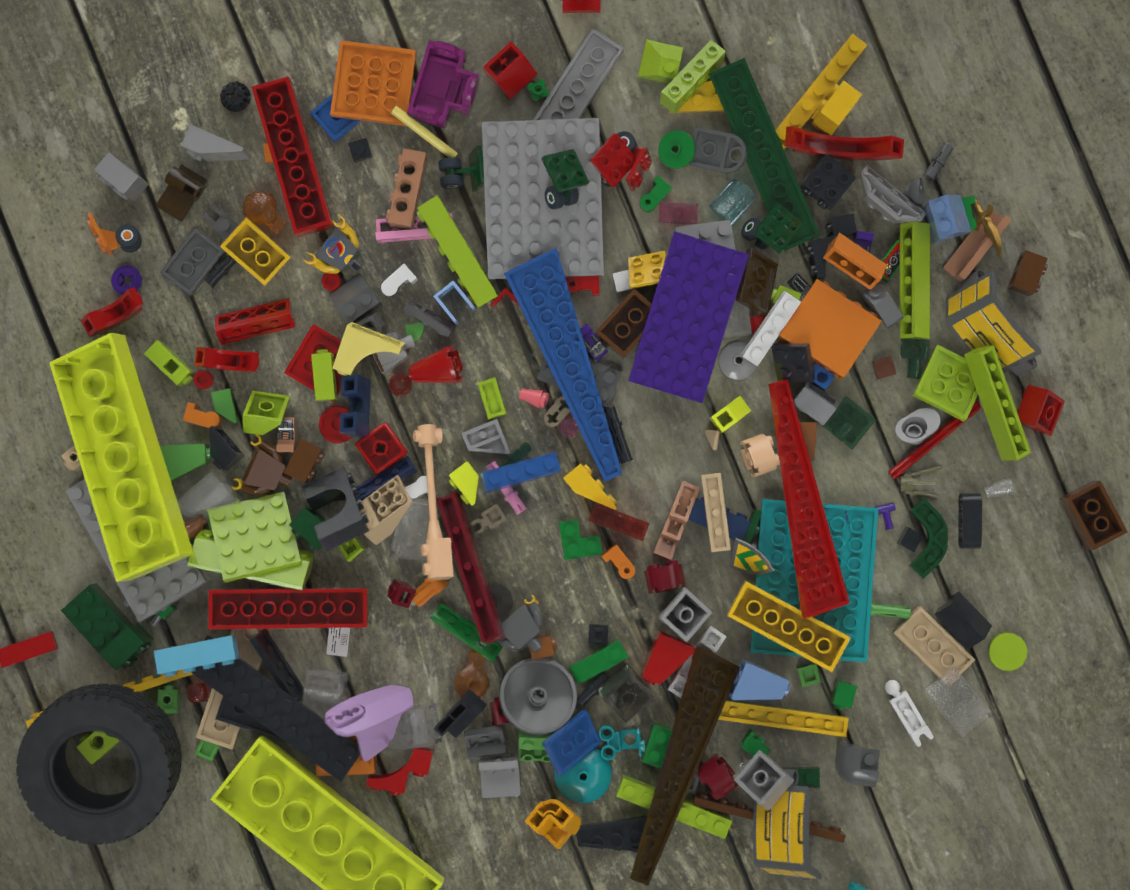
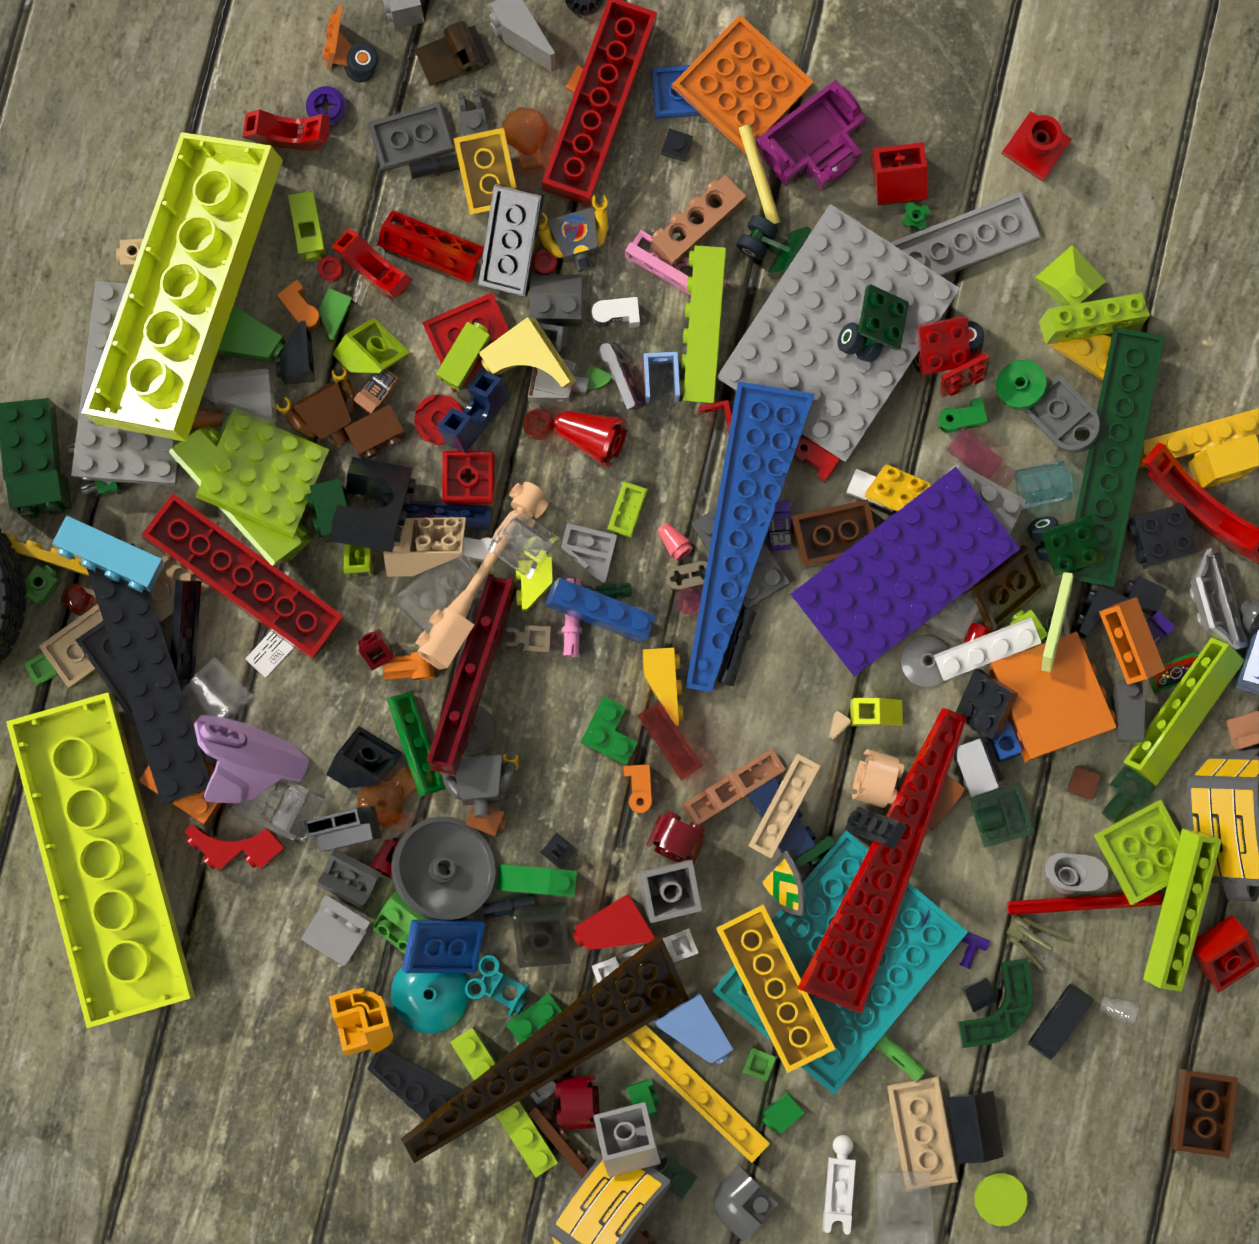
camera: 30 degrees right, 5 degrees down
none -> black slope [326,726,402,788]
none -> tile [478,184,544,297]
none -> clear slope [488,509,560,580]
none -> black plate [845,807,907,849]
none -> yellowish green tile [1041,572,1073,672]

